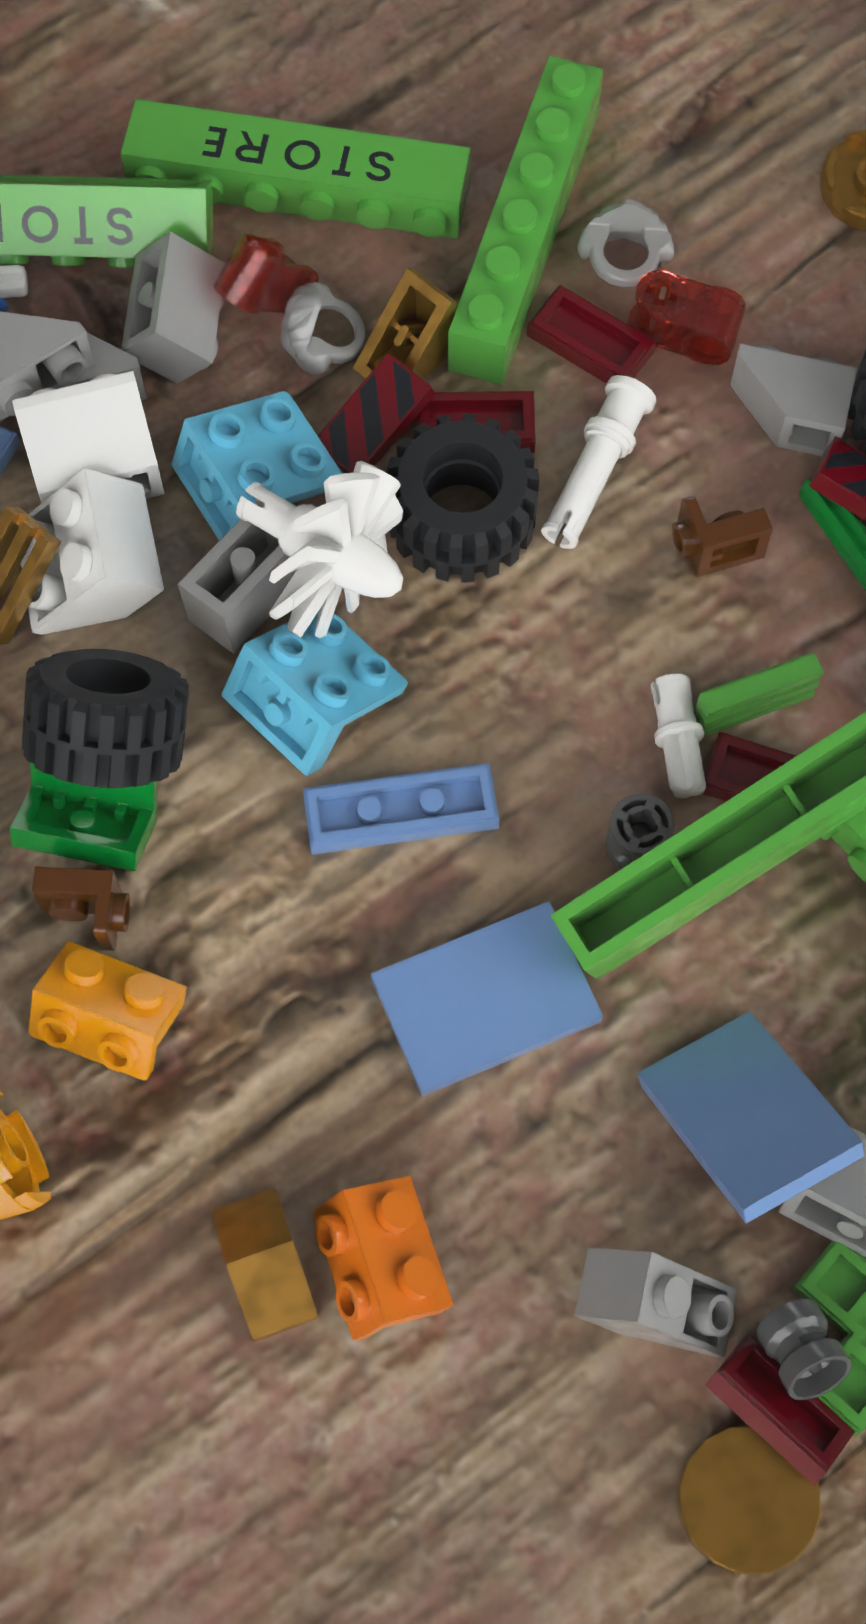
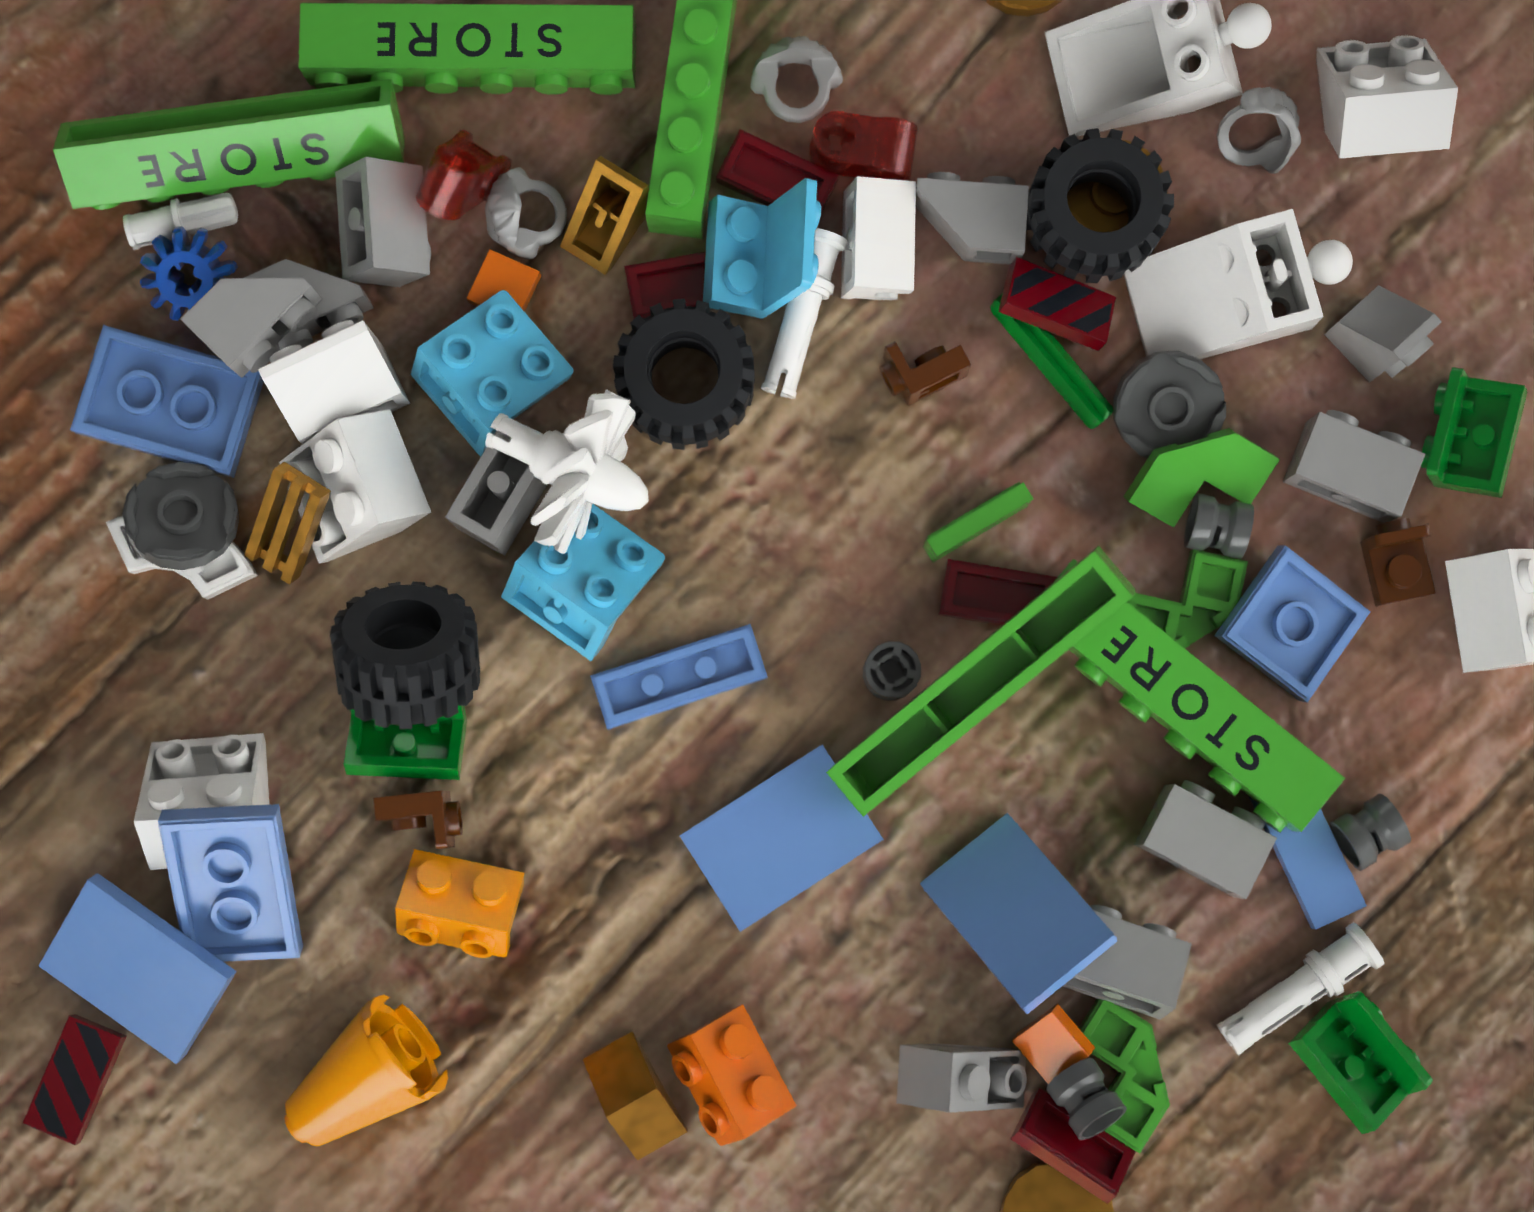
camera: 10 degrees left, 15 degrees up
dark red tile [317,353,436,473] -> none
white axle [651,674,706,799] -> none
none -> orange tile [466,249,541,312]
none -> medium azure bracket [703,178,821,319]
none -> white hinge [841,176,916,300]
none -> orange tile [1012,1003,1095,1084]

